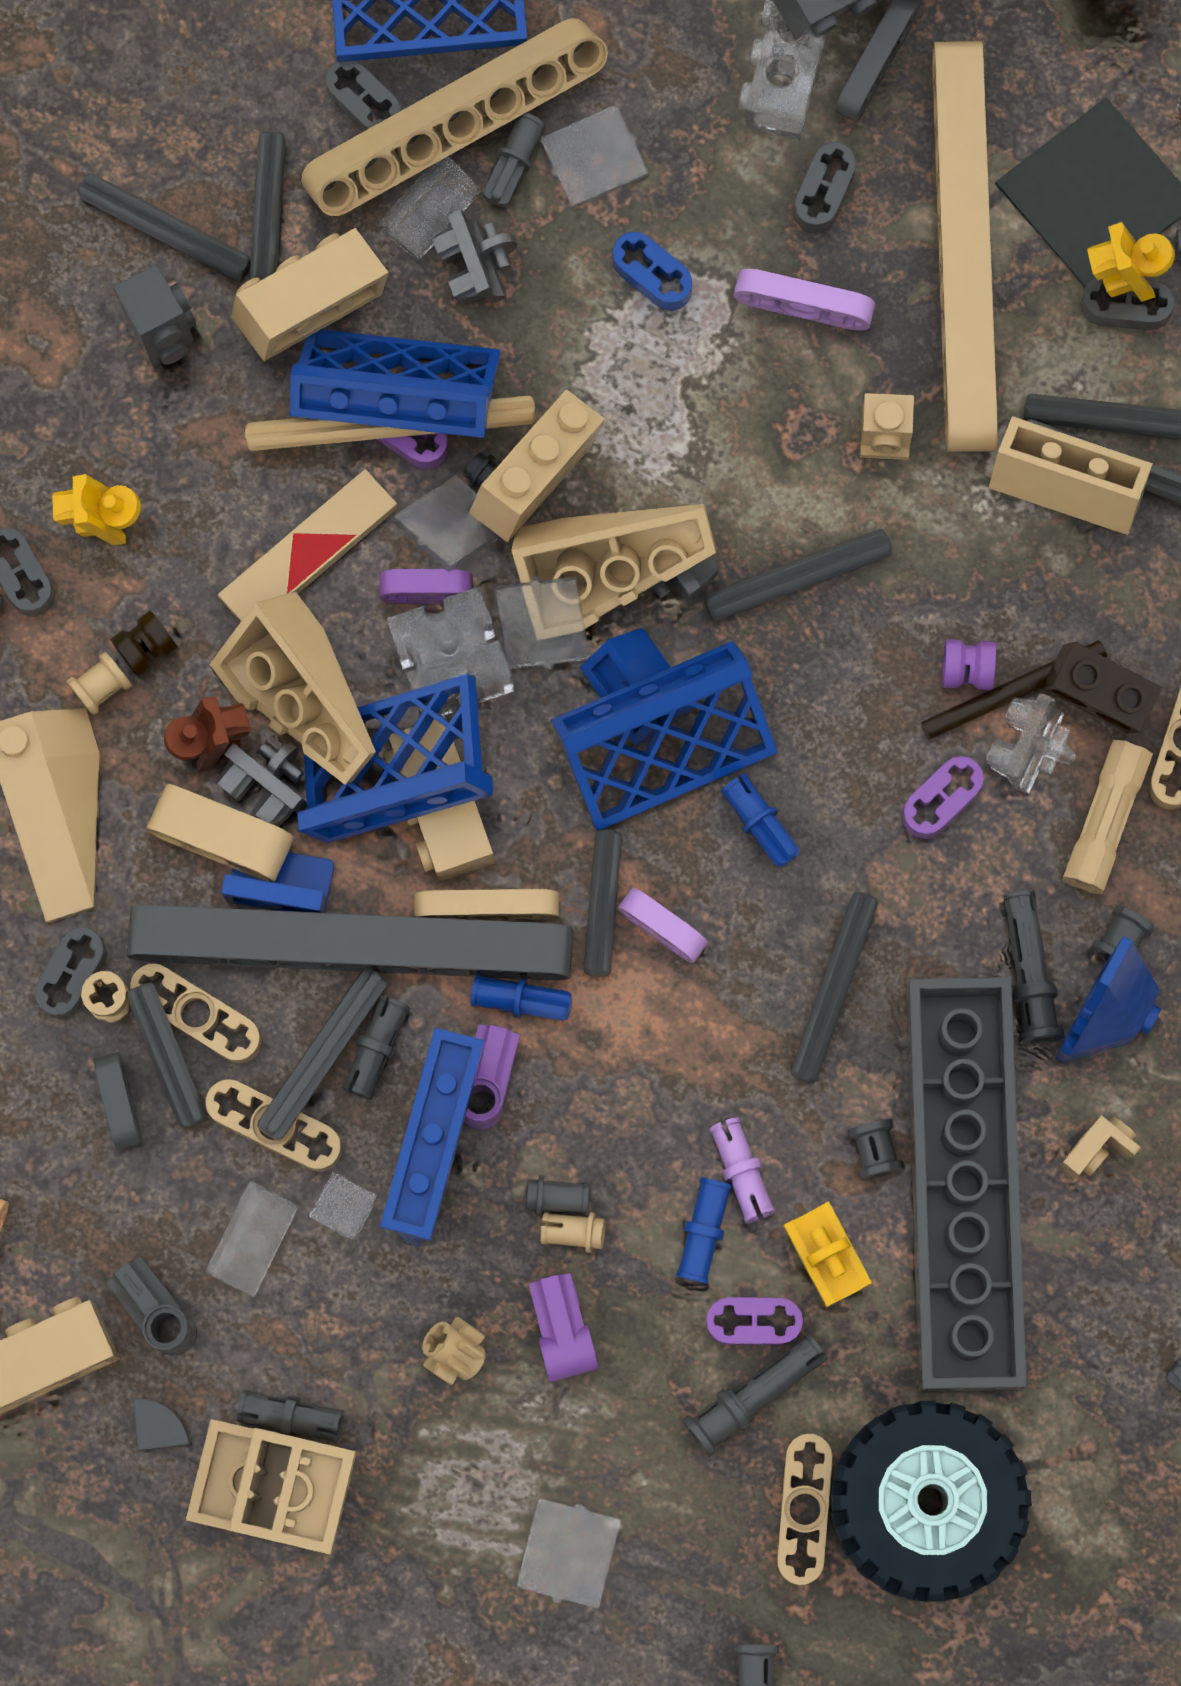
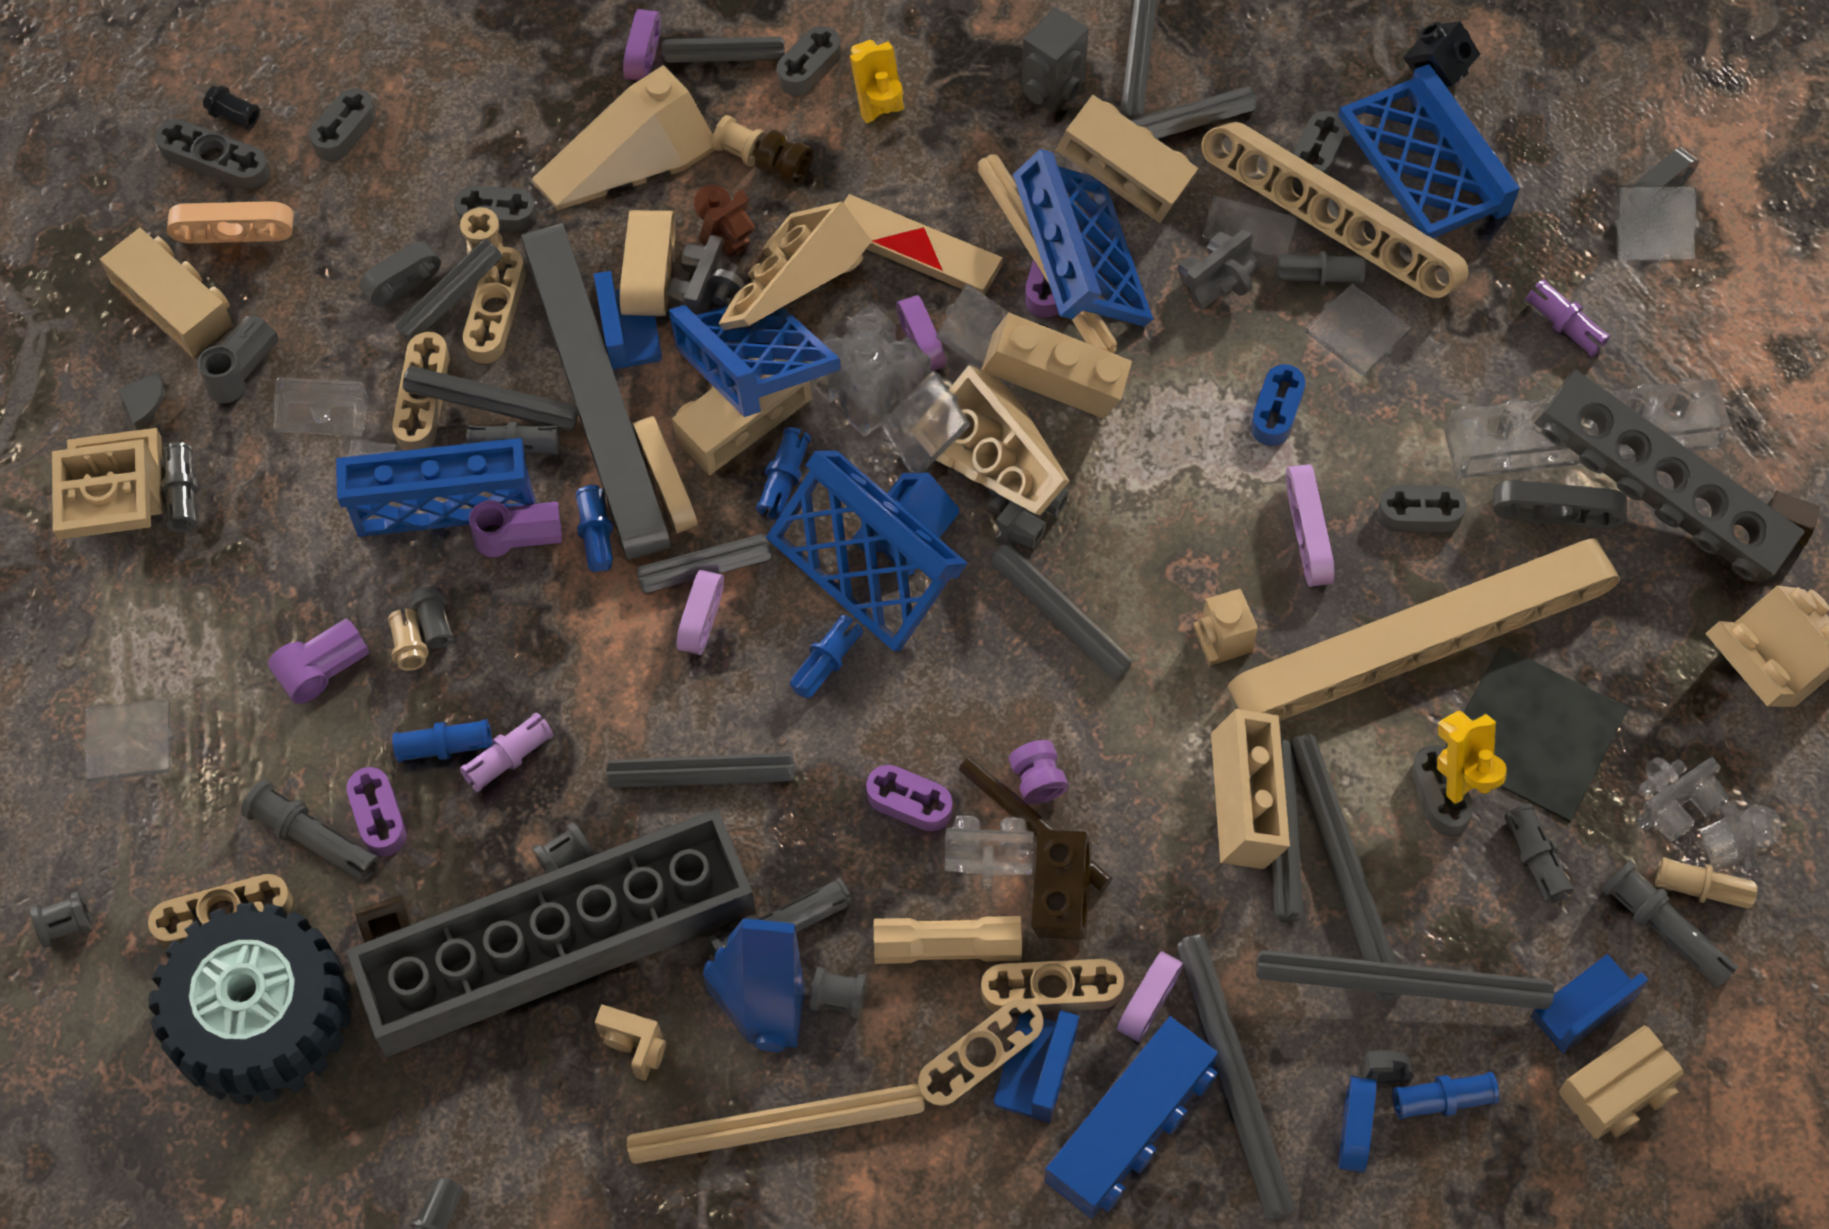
camera: 65 degrees right, 15 degrees down
tan gear [422,1317,485,1385] -> none
yellow hips [783,1201,872,1308] -> none
none -> dark brown slope [355,895,412,943]
none -> blue pin [756,427,811,520]

